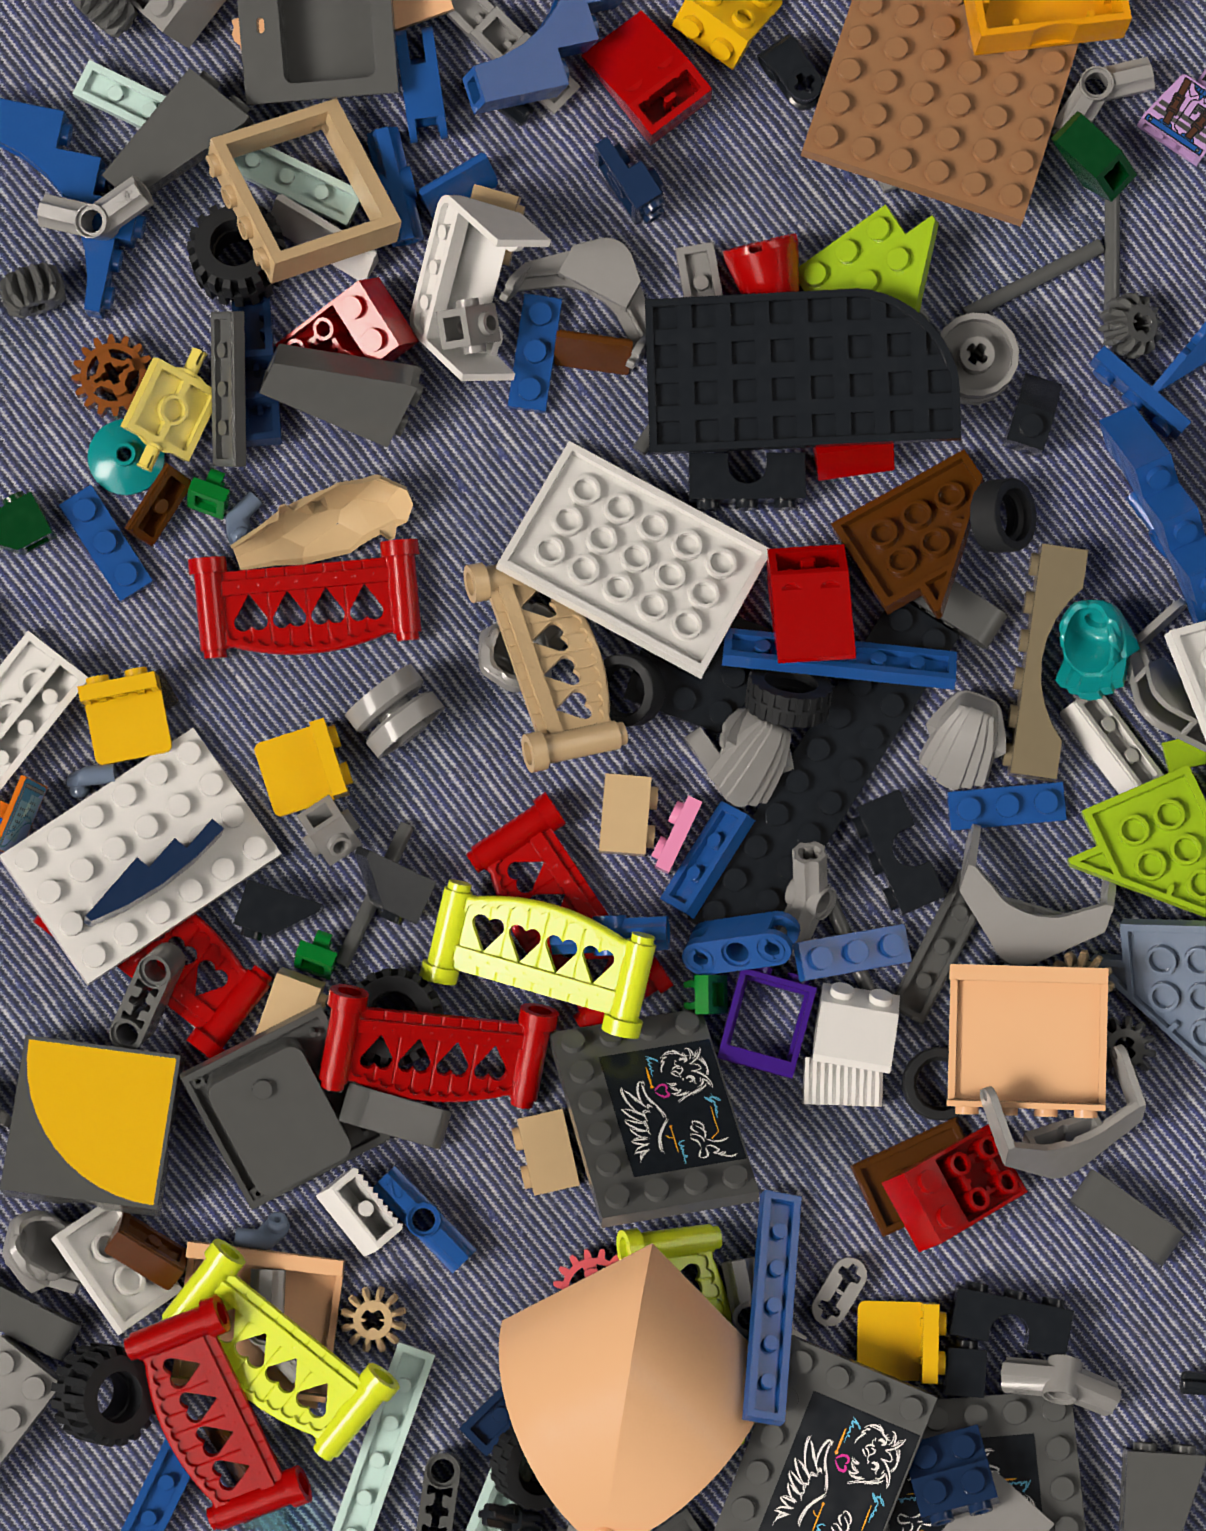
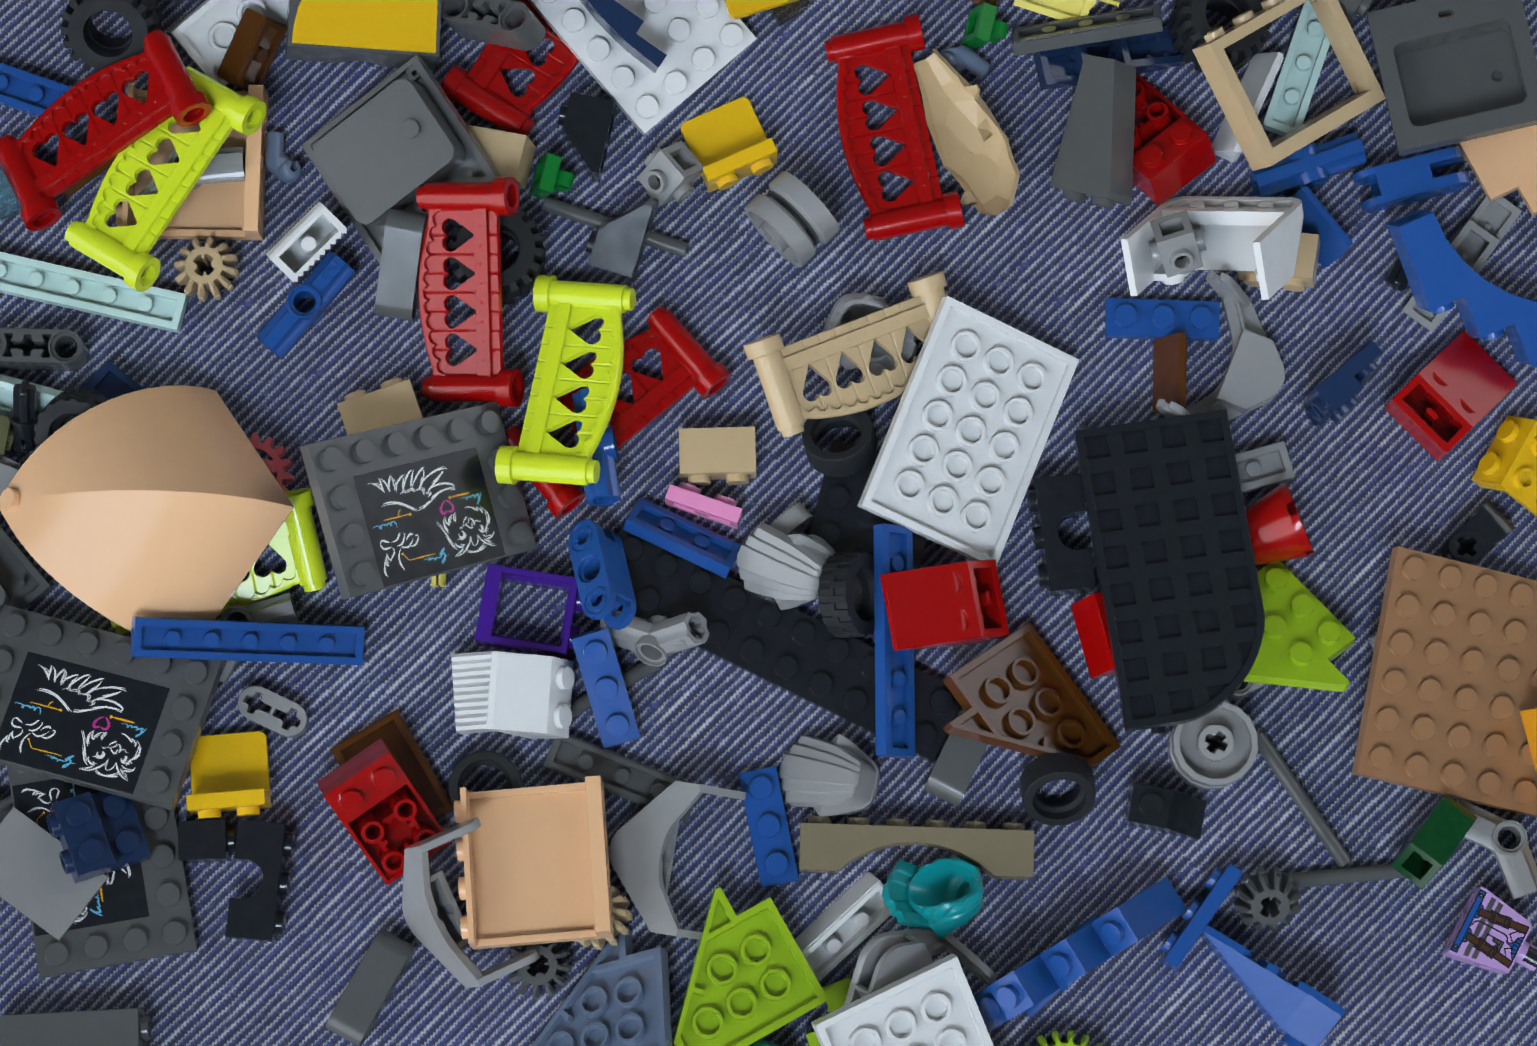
camera: 85 degrees right, 5 degrees down
green tile [684,975,728,1014] -> none
black arch [851,789,945,916] -> none
light grey piece [1001,1355,1122,1416] -> none

